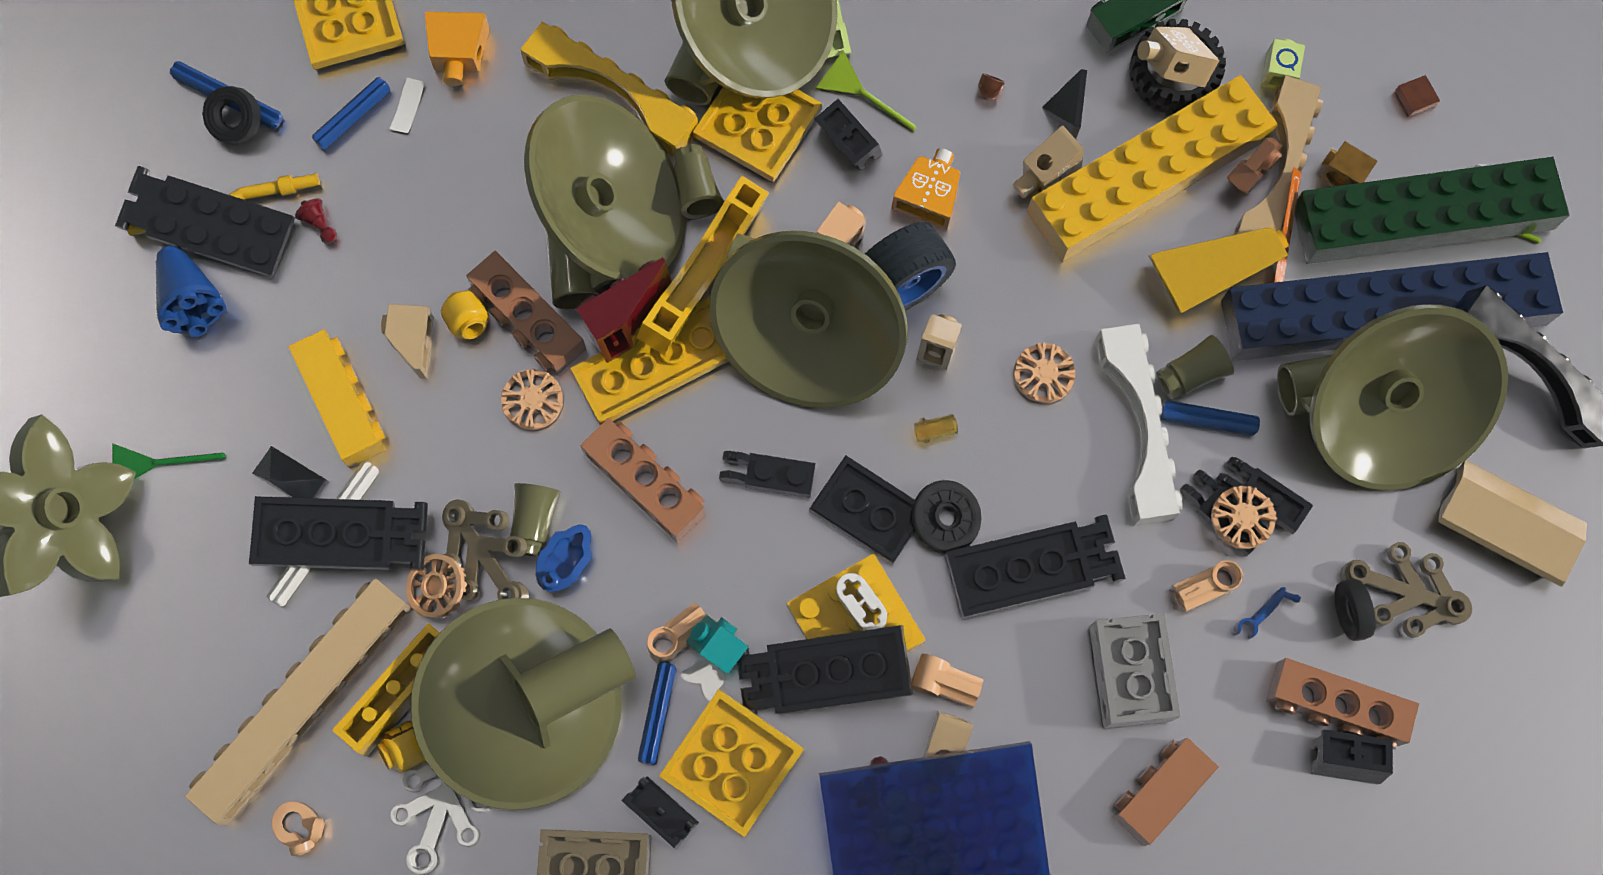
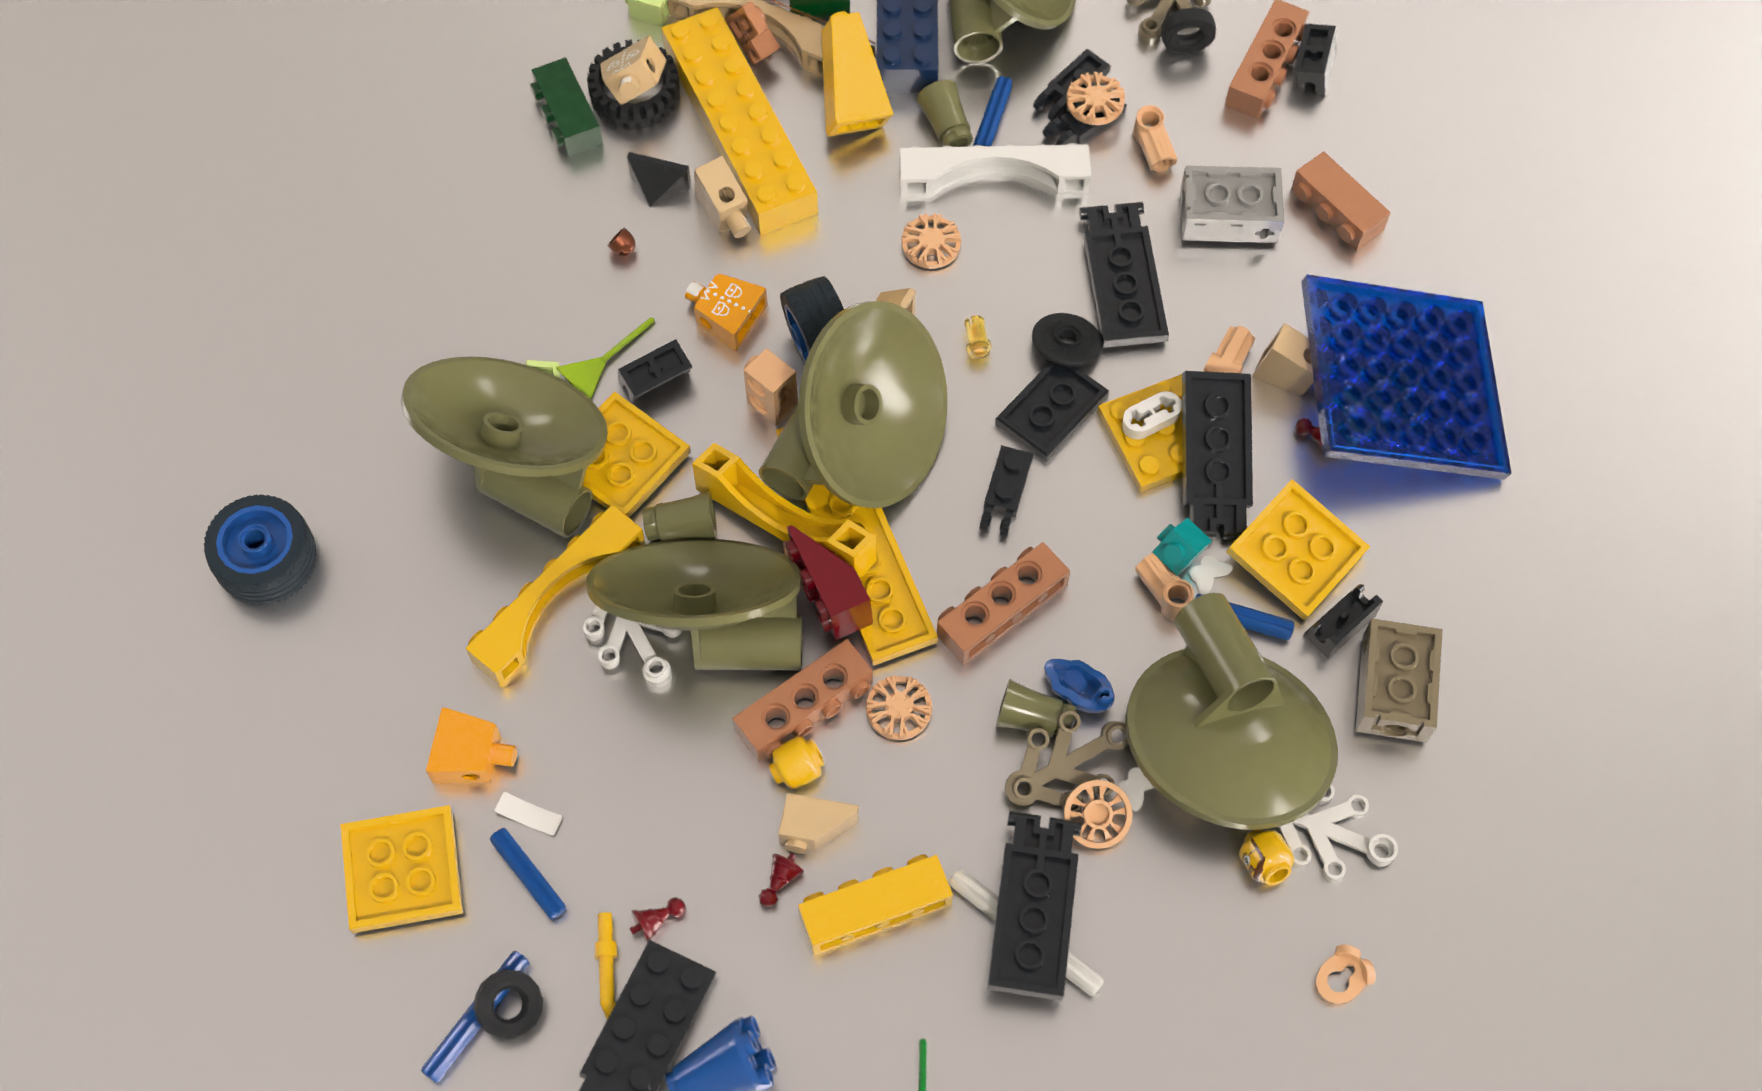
camera: 80 degrees left, 10 degrees down
tan brick [185,578,413,826] -> none
black slope [252,446,327,498] -> none
yellow brick [332,623,440,757] -> none
blue piece [1234,587,1301,639] -> none
none -> dark red piece [758,853,804,908]

